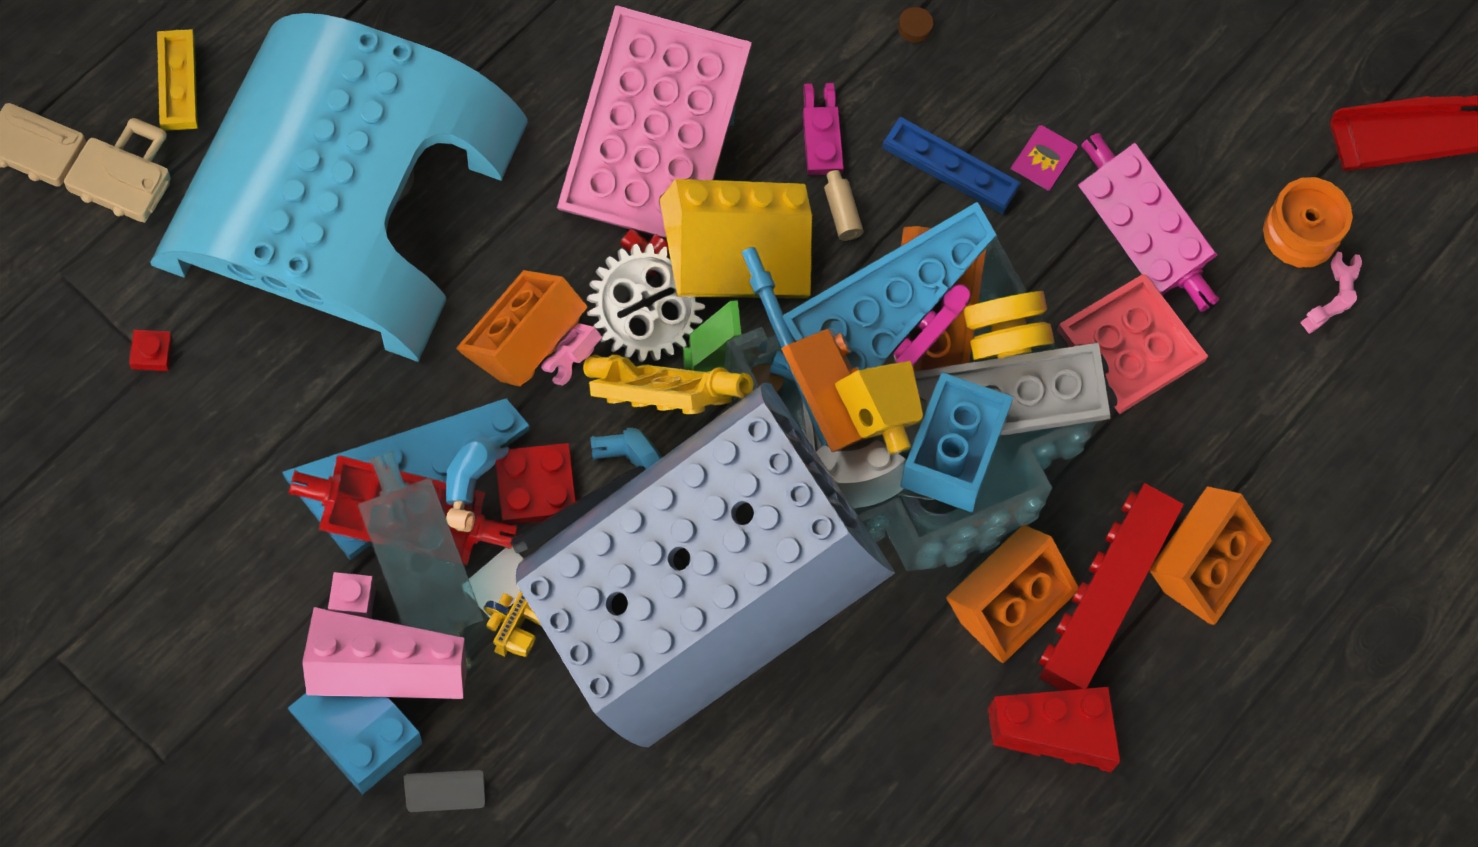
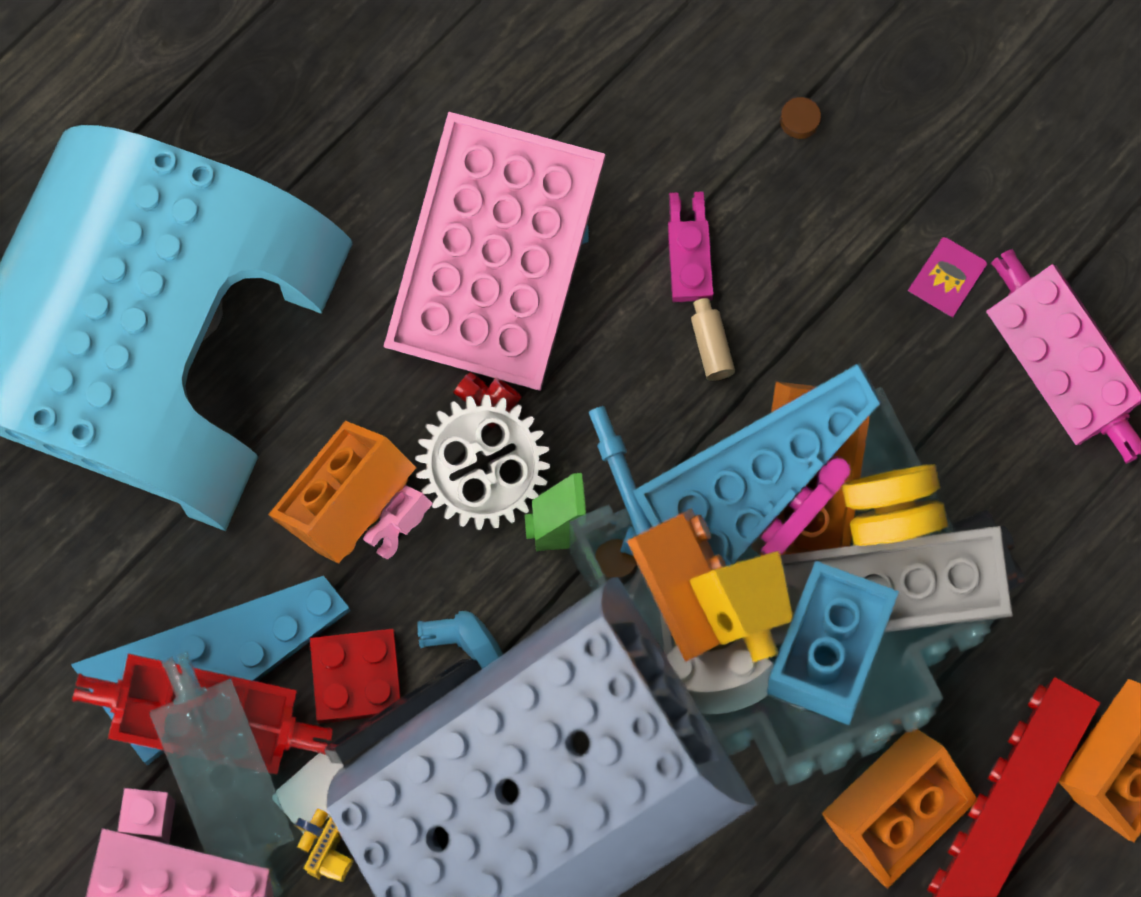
camera: 10 degrees right, 5 degrees up
dark azure arm [446,435,509,532] -> none
yellow plate [583,355,753,414] -> none
yellow slope [659,179,812,298] -> none
blue tile [882,117,1021,214] -> none
coral plate [1057,273,1208,414] -> none

